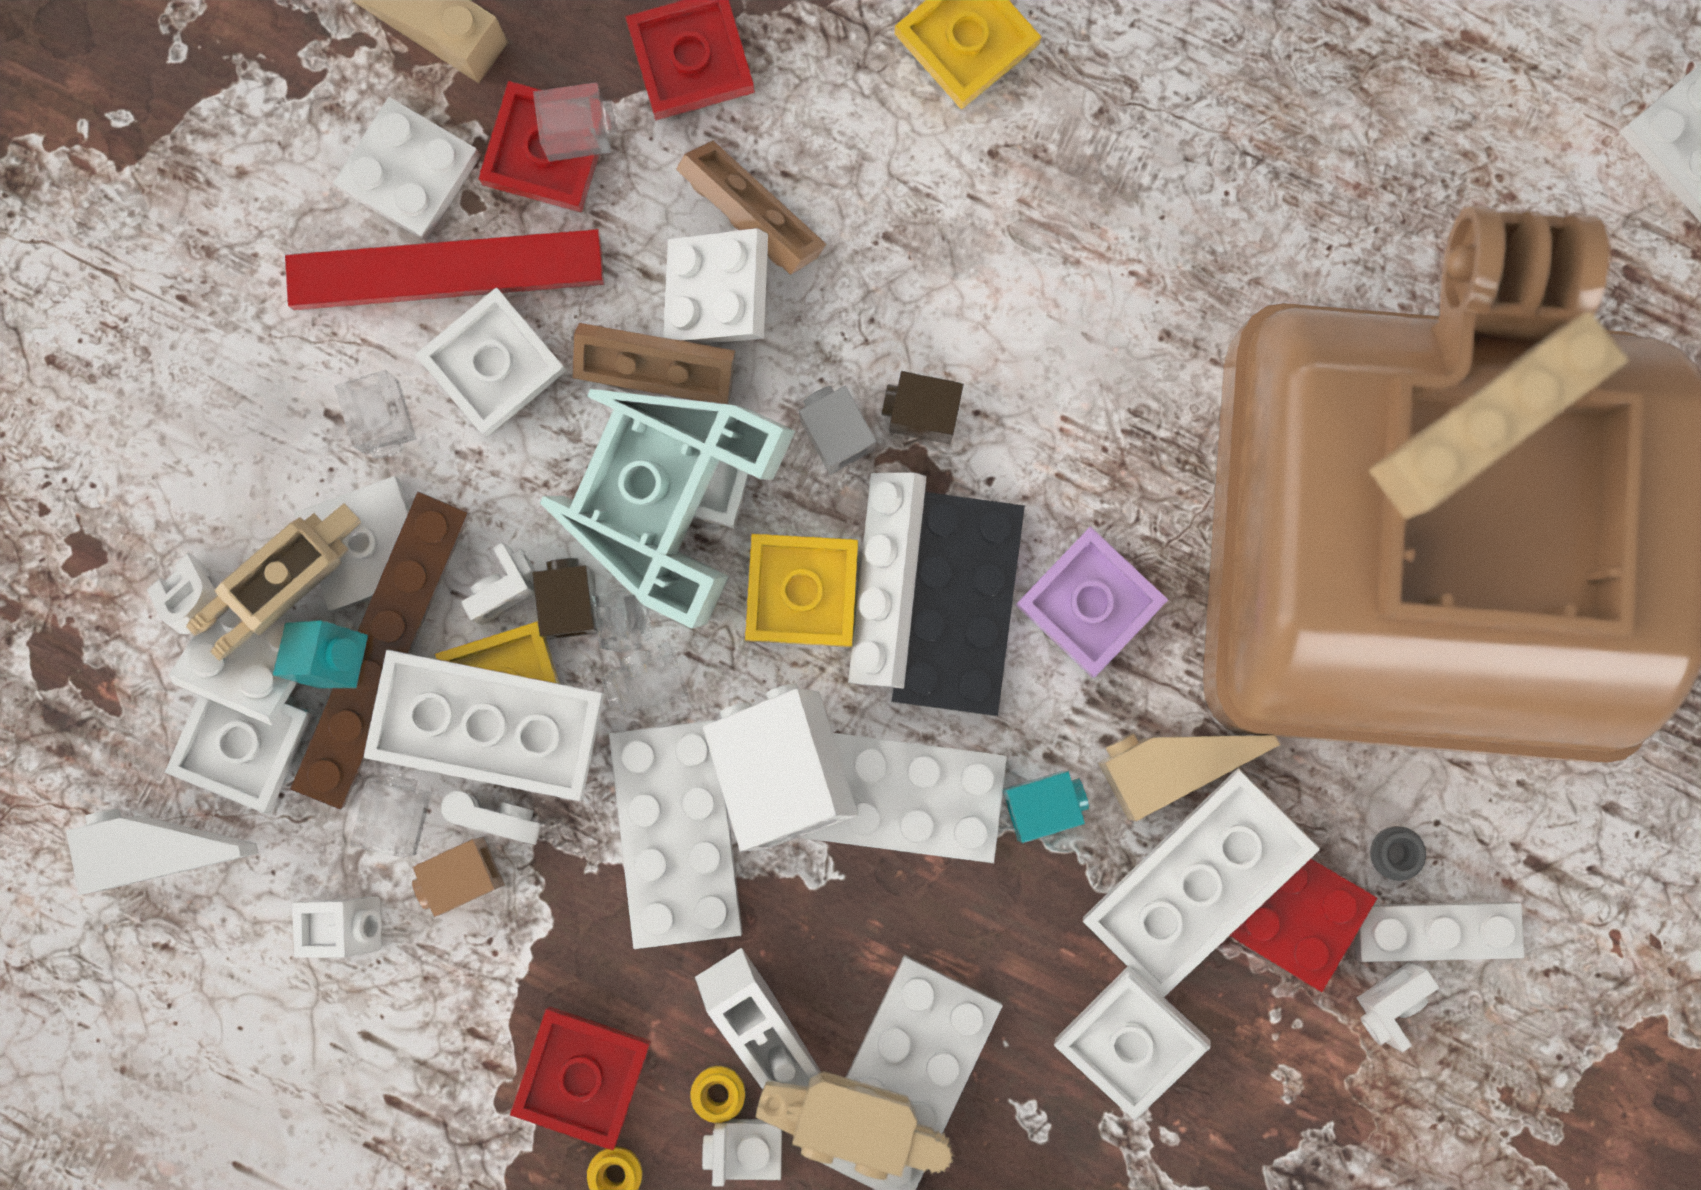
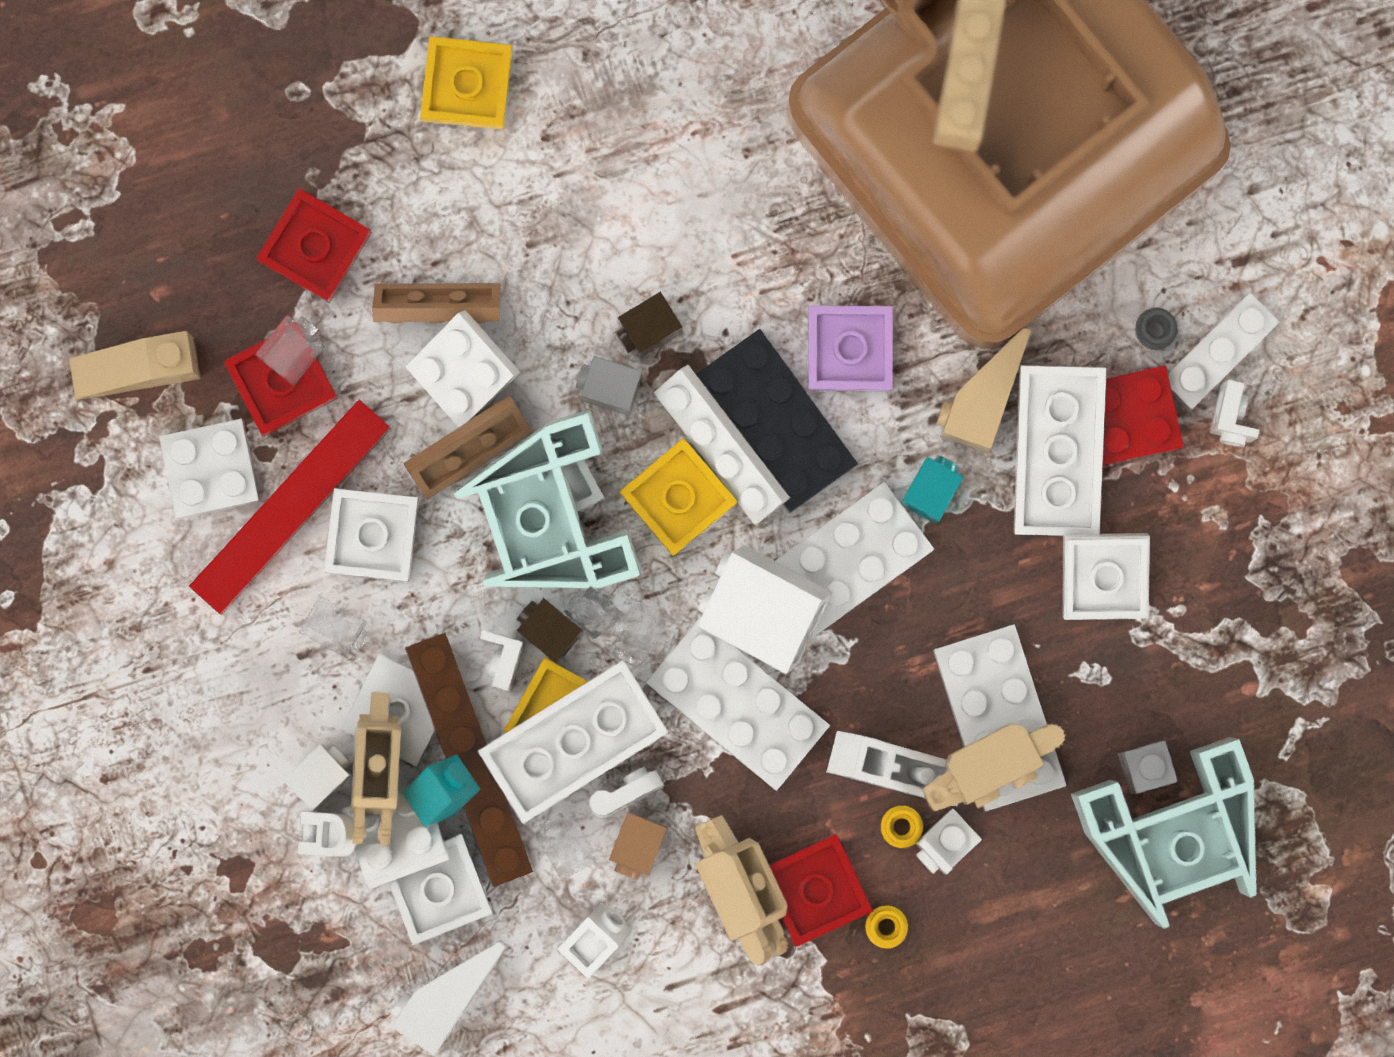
camera: 45 degrees left, 0 degrees up
none -> white brick [283,744,353,811]
none -> tan hinge [695,815,788,966]

